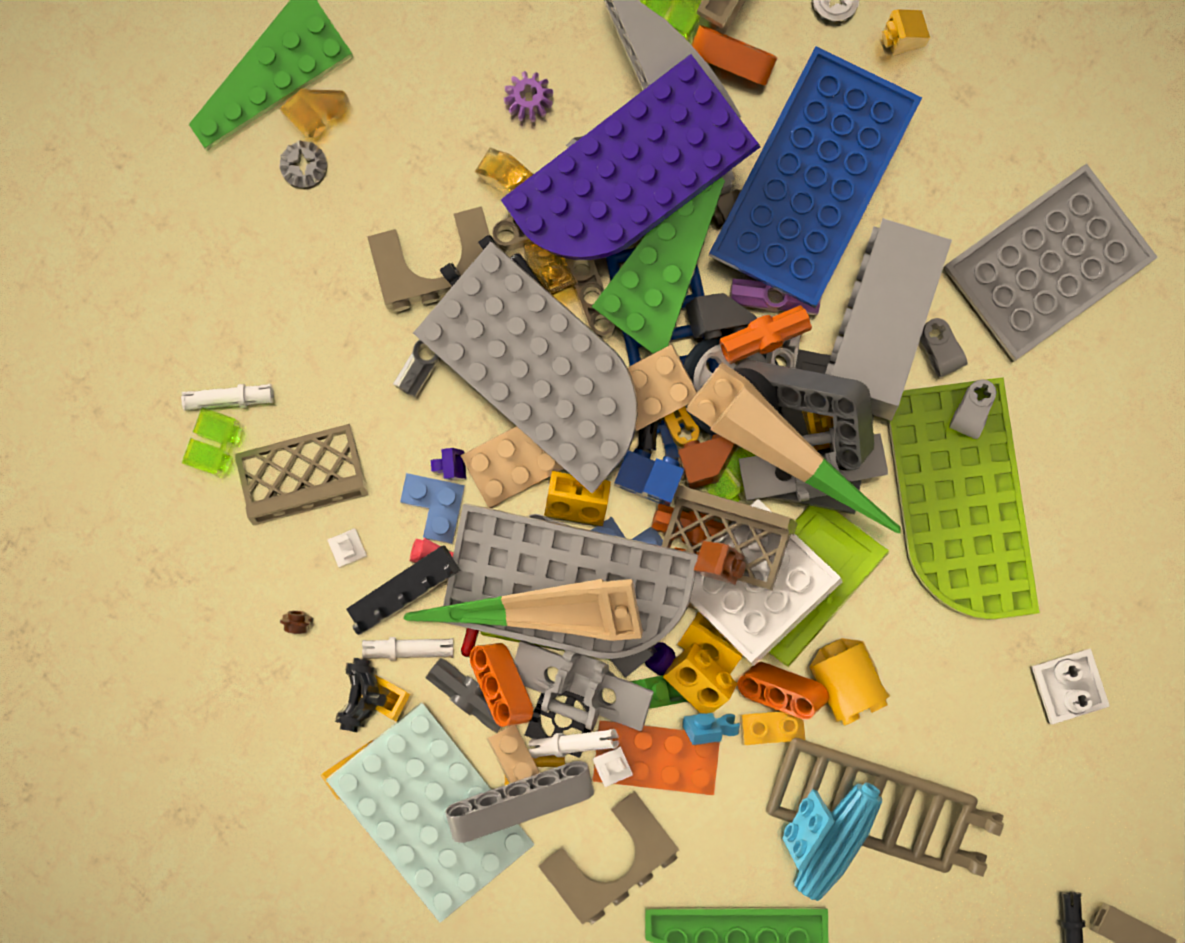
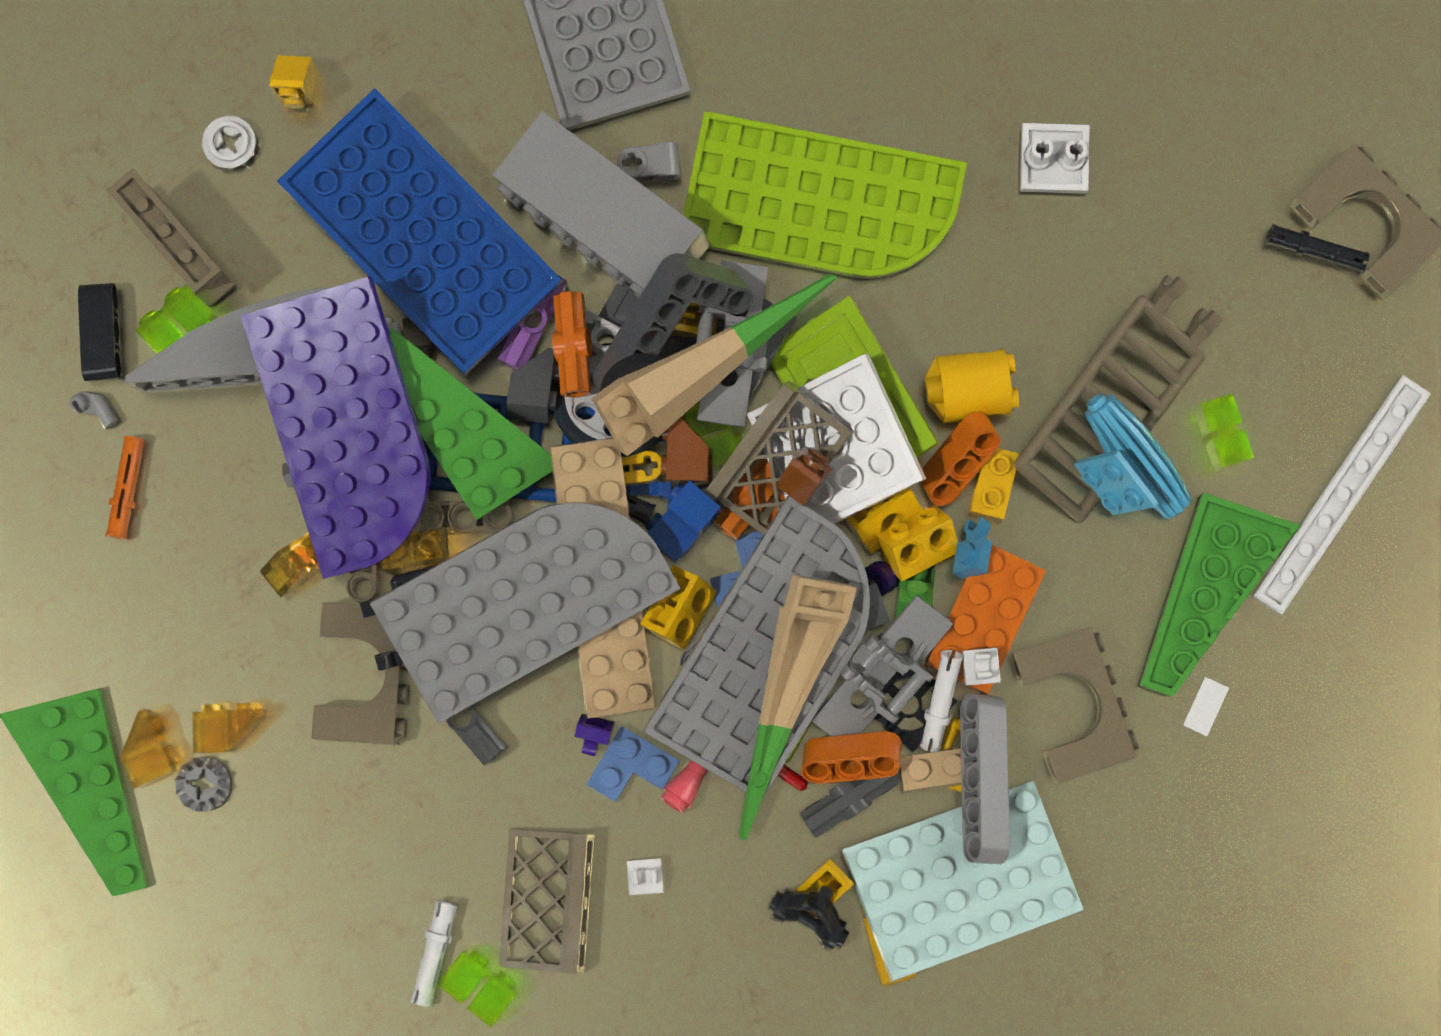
camera: 70 degrees left, 0 degrees up
reddish brown plate [280,610,312,634] -> none
black hinge [346,545,461,635] -> none
white pin [362,637,453,661] -> none
medium lavender gear [504,71,553,122] -> none
orange beam [691,25,778,86] -> none
light grey piece [949,379,996,440] -> none
none -> orange pin [105,436,145,540]
none -> clear yellow slope [192,703,267,754]
none -> clear neon green piece [1193,393,1254,473]

